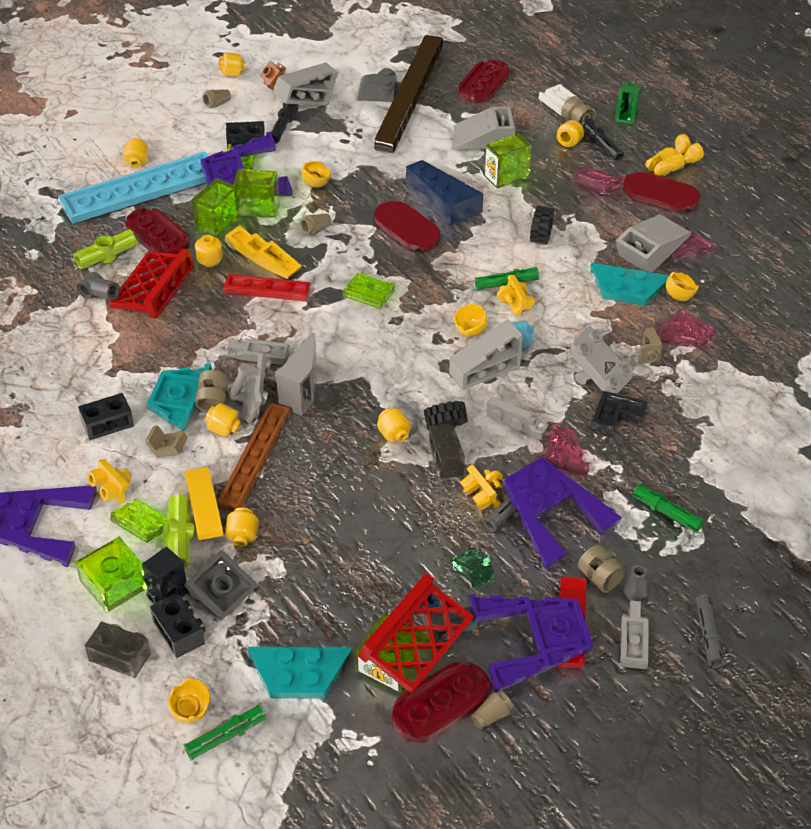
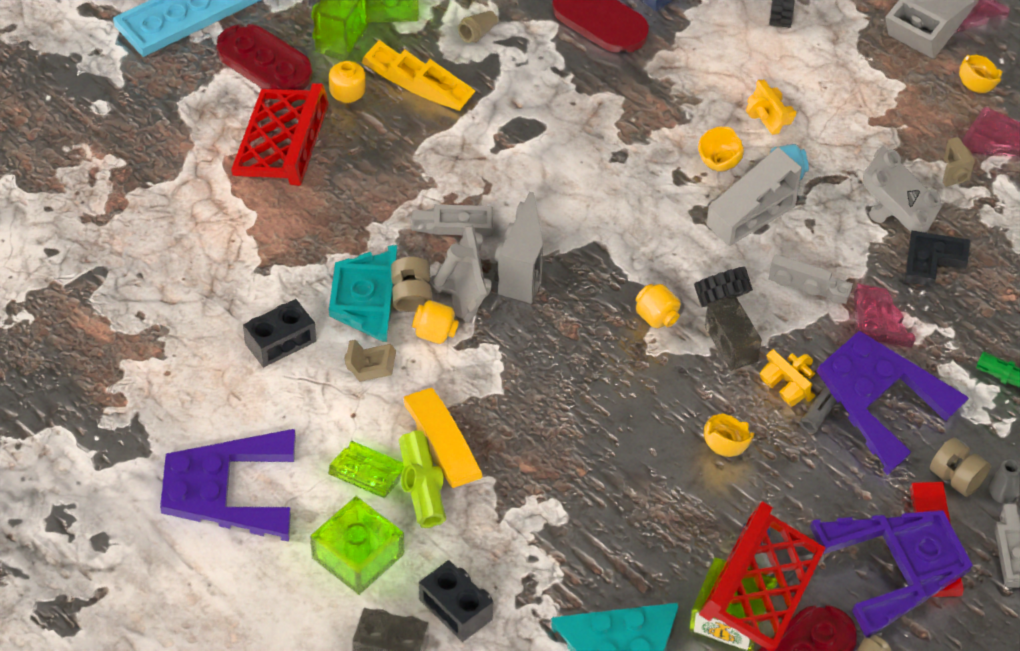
camera: 10 degrees left, 5 degrees up
lime piece [73,229,137,270] -> none
dark grey piece [76,272,120,300] -> none
yellow hips [88,458,132,505] -> none
black brick [142,546,188,604] -> none
dark grey slope [184,550,258,620] -> none
dark orange tile [217,403,291,512] -> none
red tile [223,274,311,302] -> none
yellow head [225,508,259,547] -> none
clear neon green plate [343,272,395,309] -> none
clear green bracket [452,548,495,589] -> none
green pin [475,267,539,291] -> none
teal wing [590,262,670,306] -> none
none -> yellow hair [704,413,755,457]

